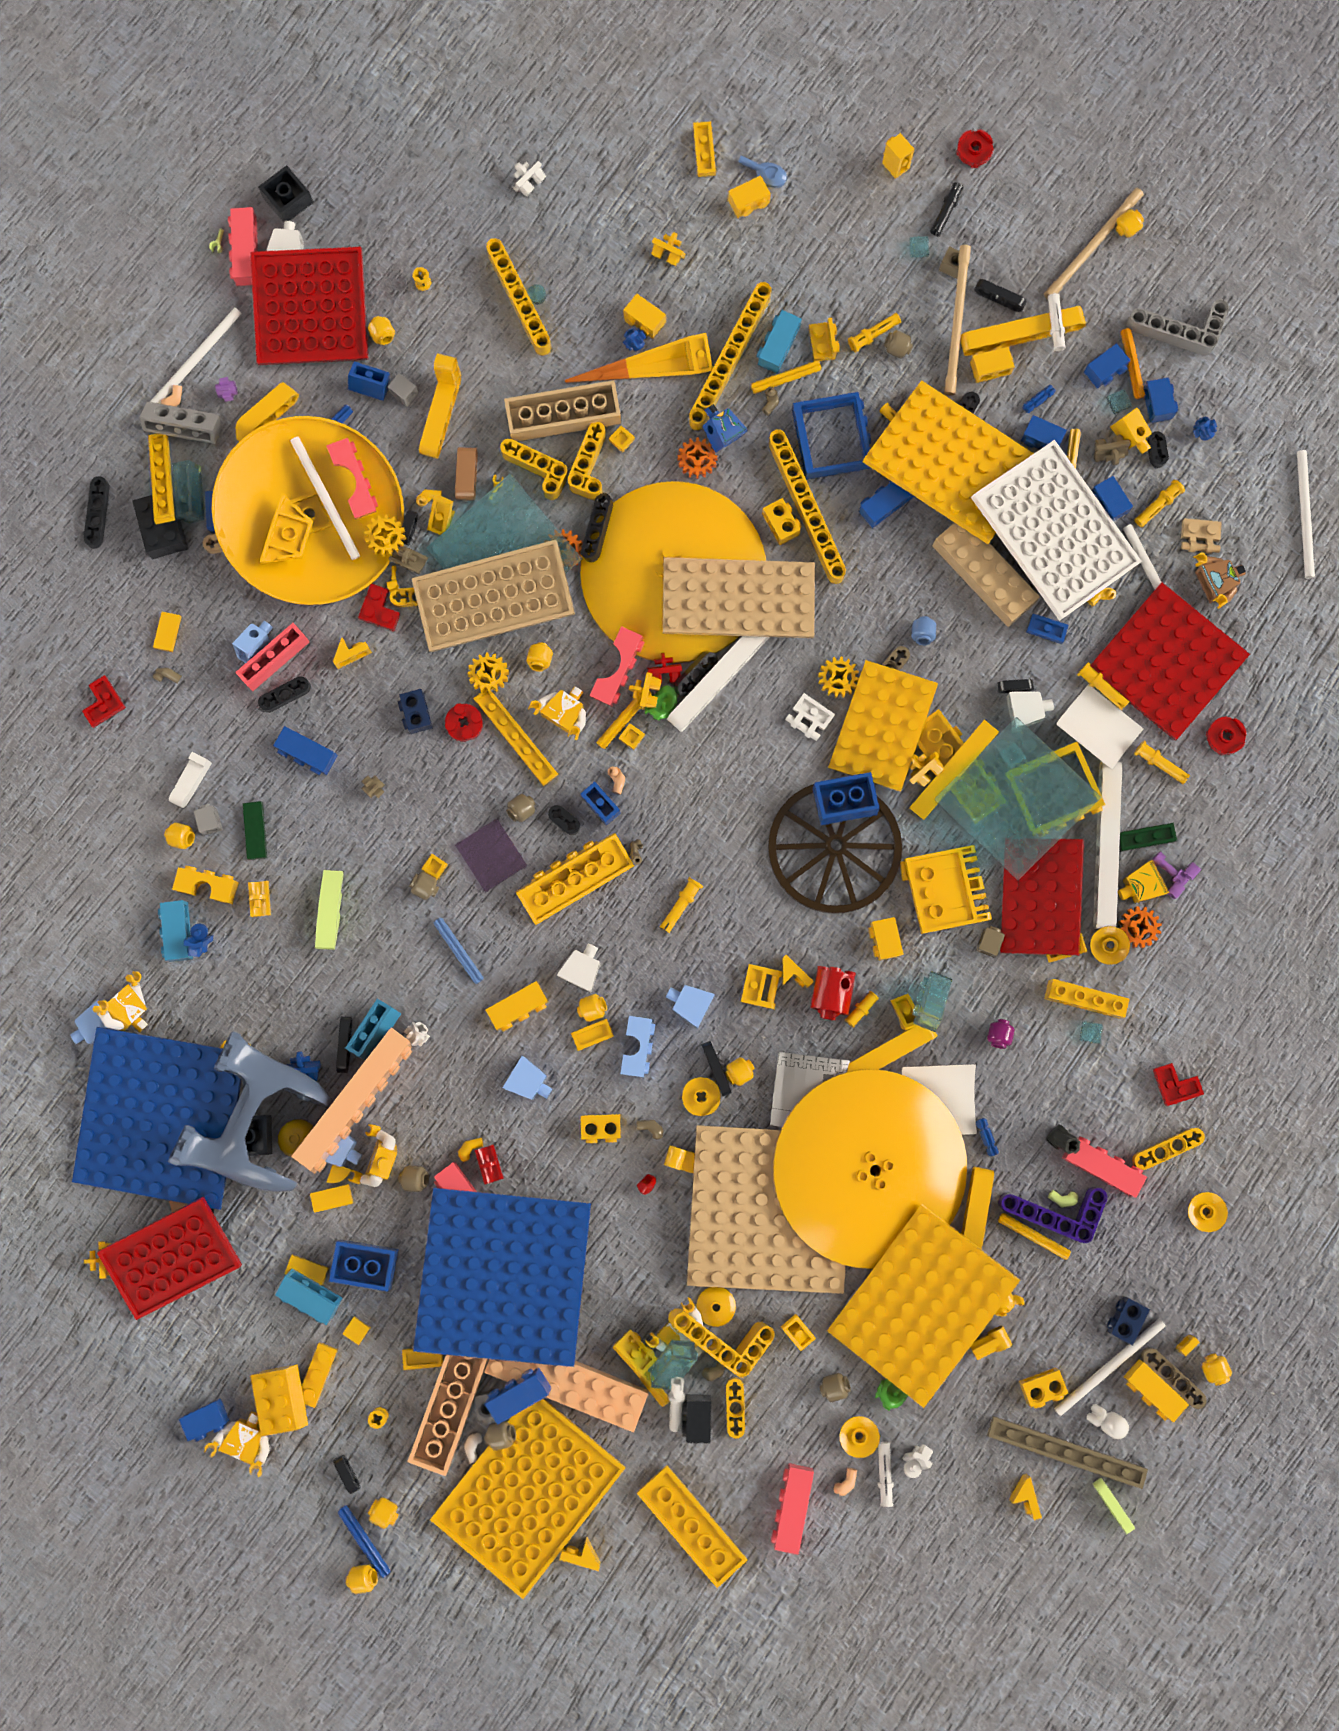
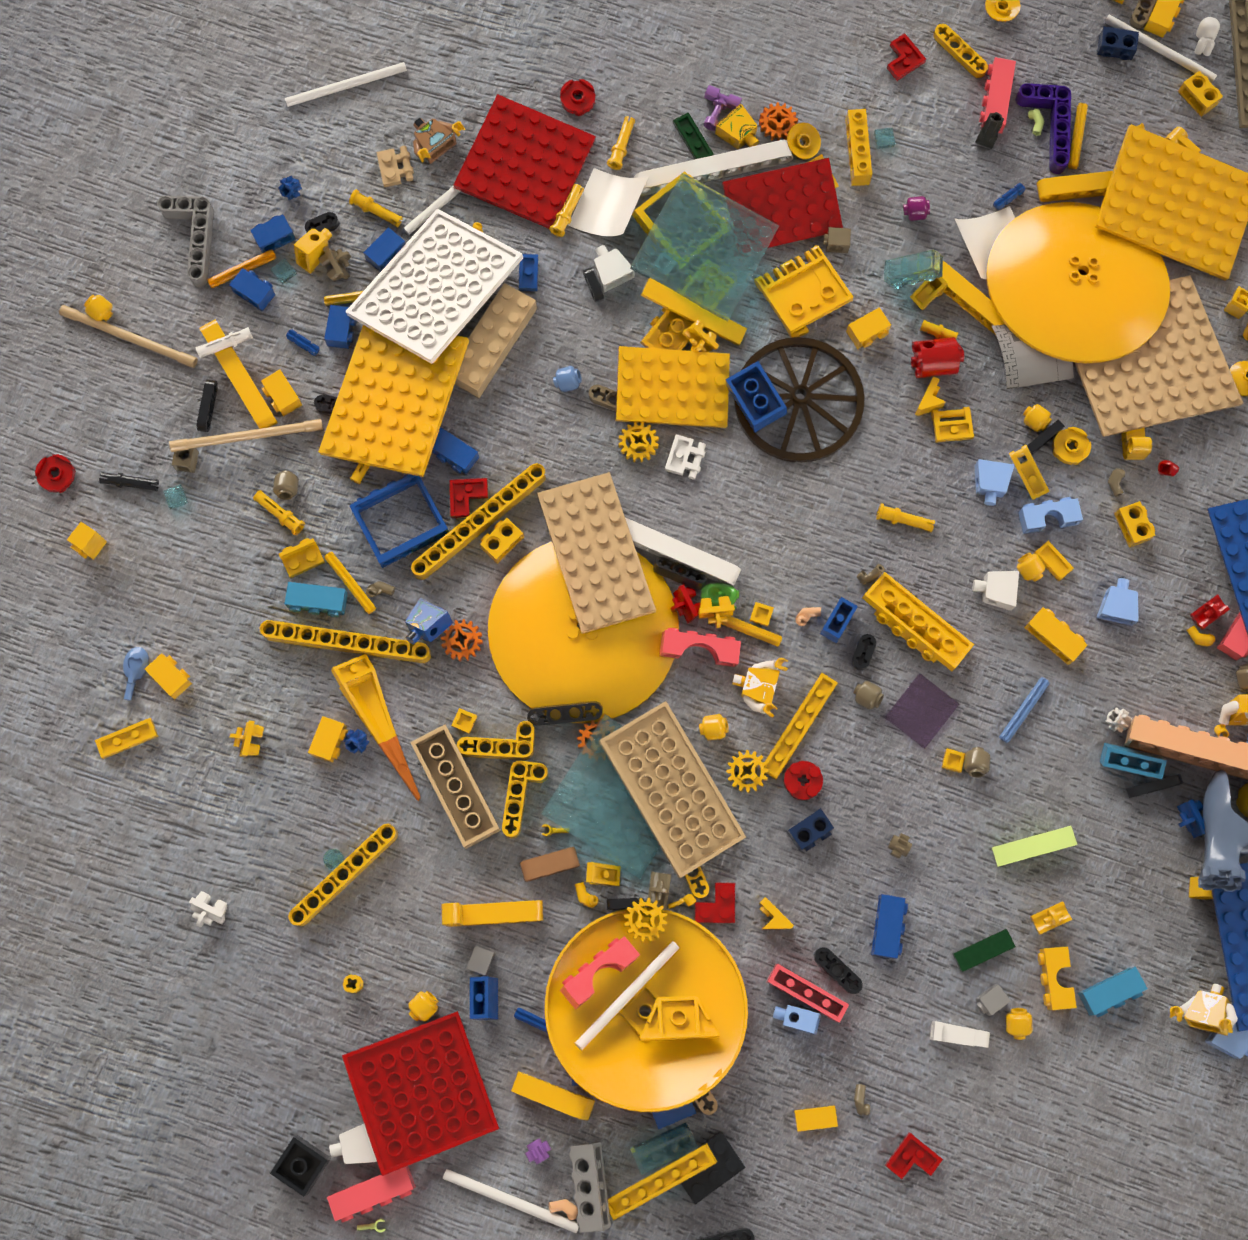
camera: 110 degrees left, 5 degrees down
blue hips [183,923,214,957] -> none
none -> red plate [449,478,488,518]
none -> yellow plate [1009,445,1050,500]

